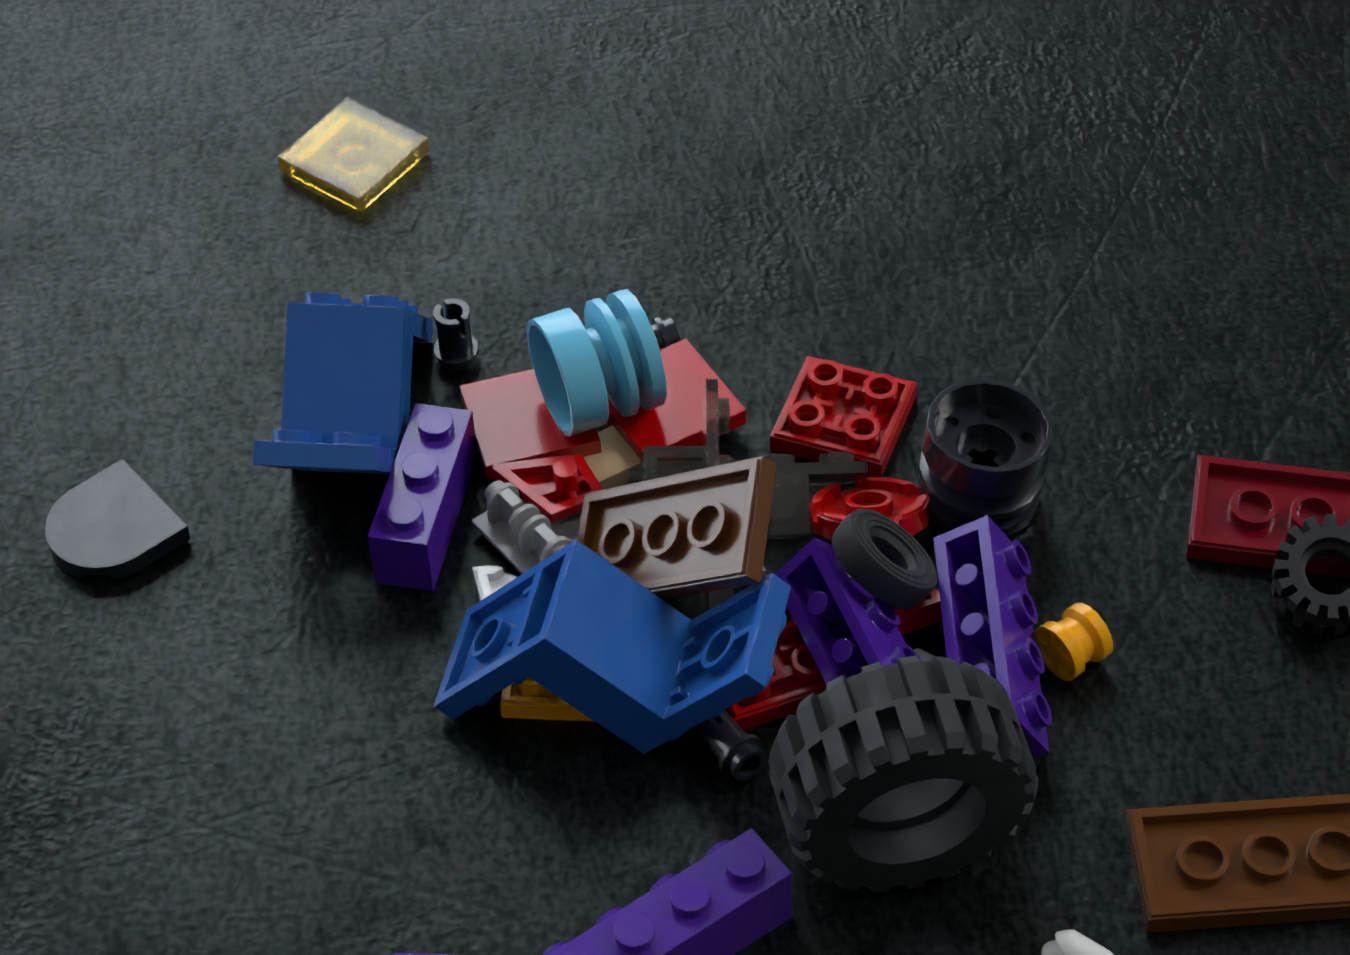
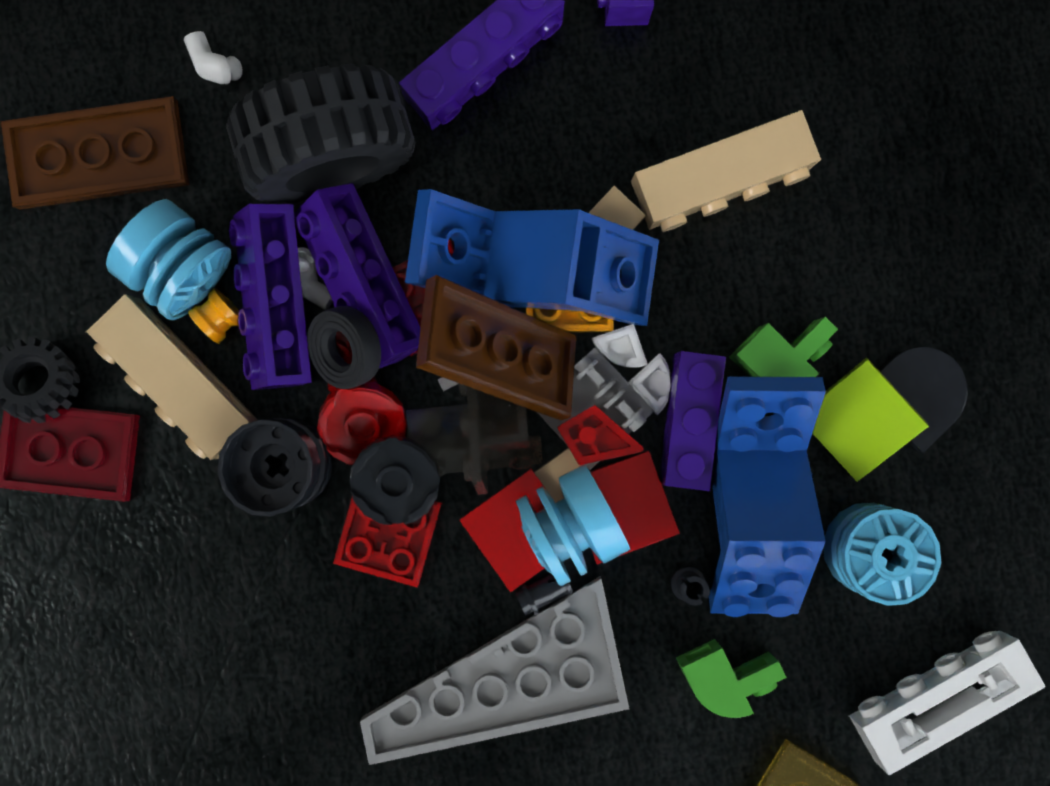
camera: 175 degrees right, 40 degrees up
none -> tan brick [86,294,258,460]
none -> medium azure wheel [106,199,231,320]
none -> black tile [350,435,440,525]
none -> light grey wing [360,576,629,765]
none -> tan tile [589,186,646,230]
none -> white tile [628,353,671,415]
none -> tan brick [631,110,821,232]
none -> bright green brick [676,639,787,718]
none -> bright green brick [729,317,838,377]
none -> lime tile [812,357,929,482]
none -> medium azure wheel [823,503,941,606]
none -> white brick [849,631,1046,775]

